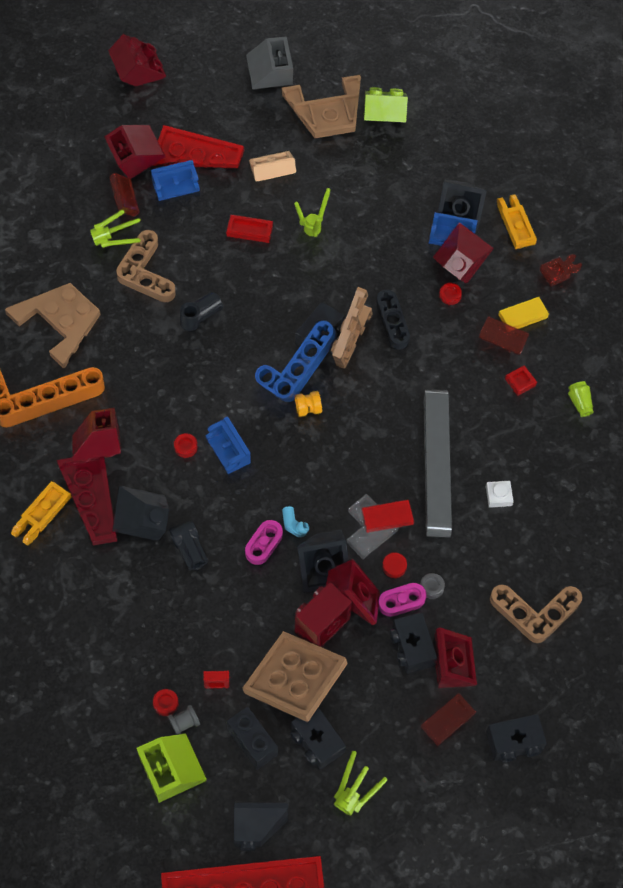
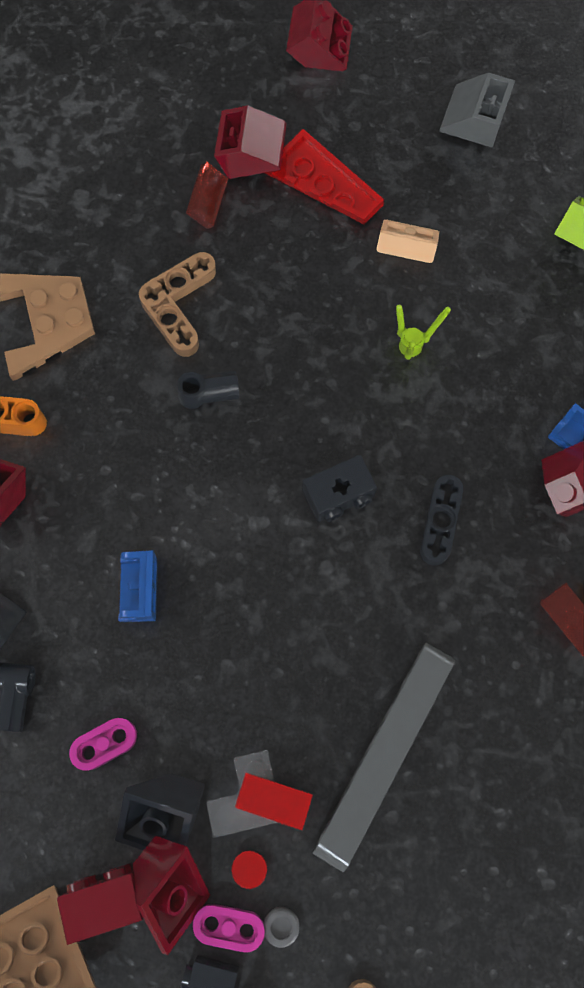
camera: 30 degrees right, 10 degrees up
lime plant [90,210,141,248] -> none
blue hinge [151,160,200,201] -> none
red tile [174,433,198,458] -> none
red tile [226,215,273,243] -> none
blue beam [255,321,337,402] -> none
medium nougat wing [282,75,361,138] -> none
medium azure arm [282,507,309,537] -> none
light orange wheel [295,391,322,417] -> none
medium nougat wing [331,287,373,369] -> none
red tile [440,283,462,305] -> none
white plate [486,481,513,508] -> none
red tile [505,365,537,396] -> none

